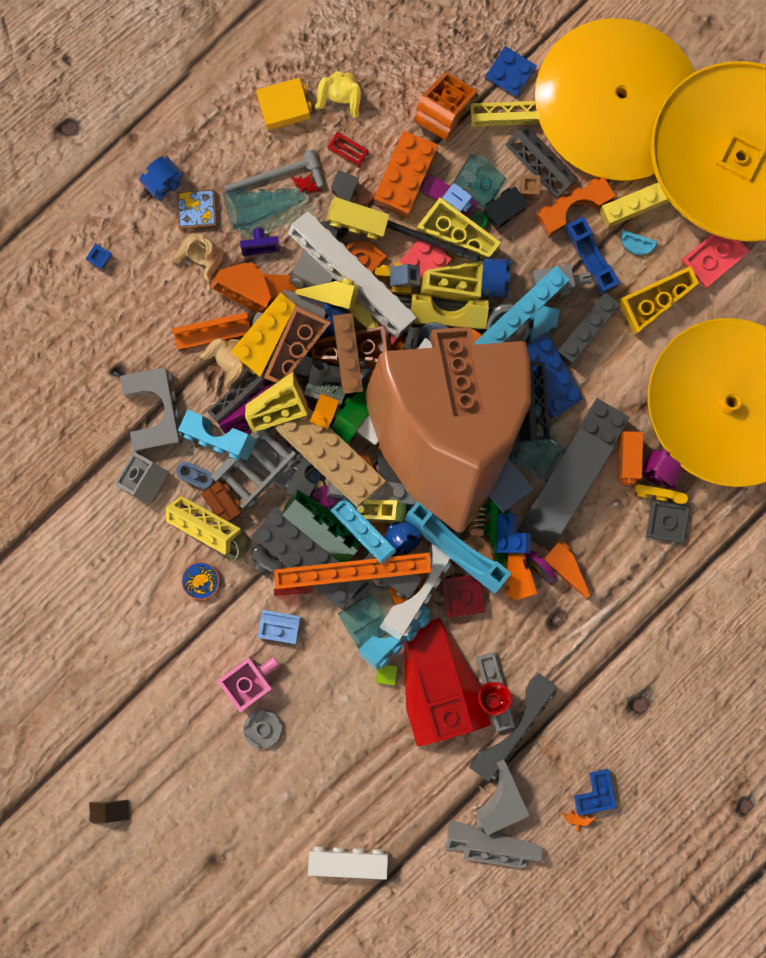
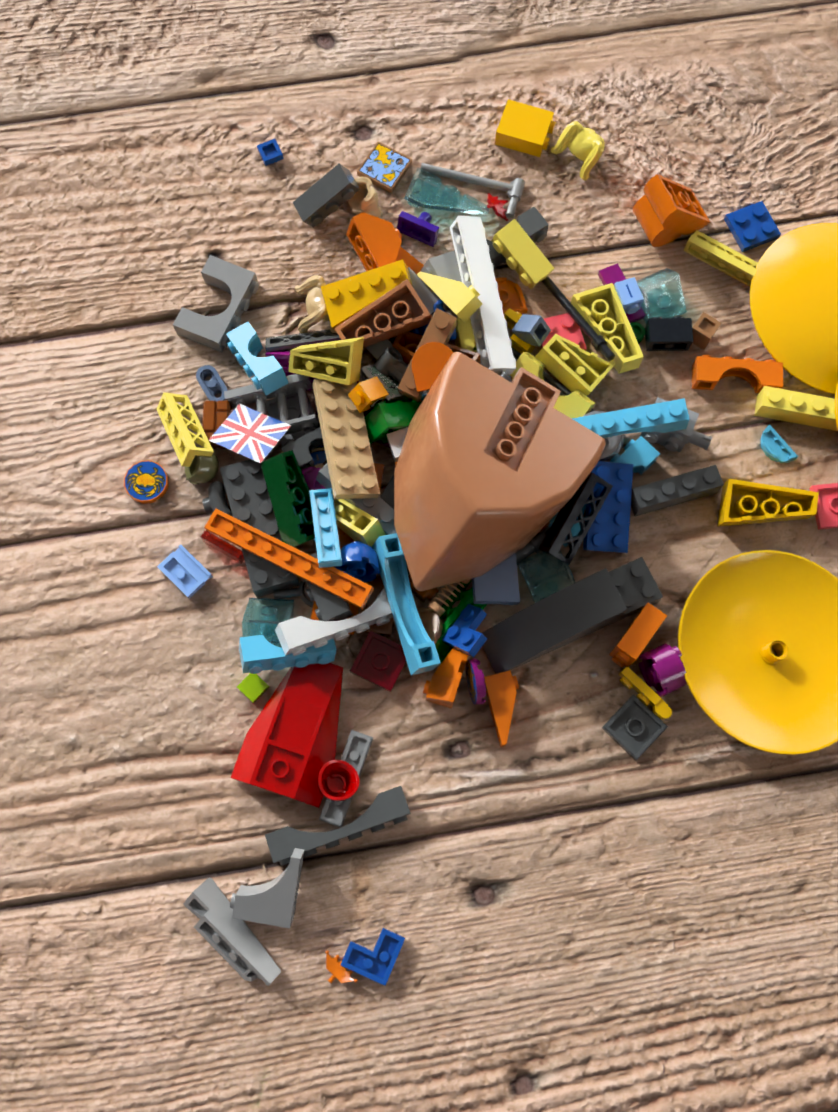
camera: 30 degrees right, 10 degrees down
light grey slope [115,452,169,505] -> none
blue brick [139,155,183,201] -> none
orange fence [172,312,251,351] -> none
bright pink brick [217,656,280,712] -> none
light grey tile [244,710,282,749] -> none
white brick [308,846,388,880] -> none
red tile [327,132,369,168] -> none
orange brick [374,130,438,218] -> none
blue brick [481,258,510,298] -> none
dark grey fence [506,125,578,198] -> none
blue arch [565,216,620,296] -> none
none -> sticker [209,404,291,463]
none -> dark grey brick [293,163,360,228]
none -> orange tile [411,342,453,393]

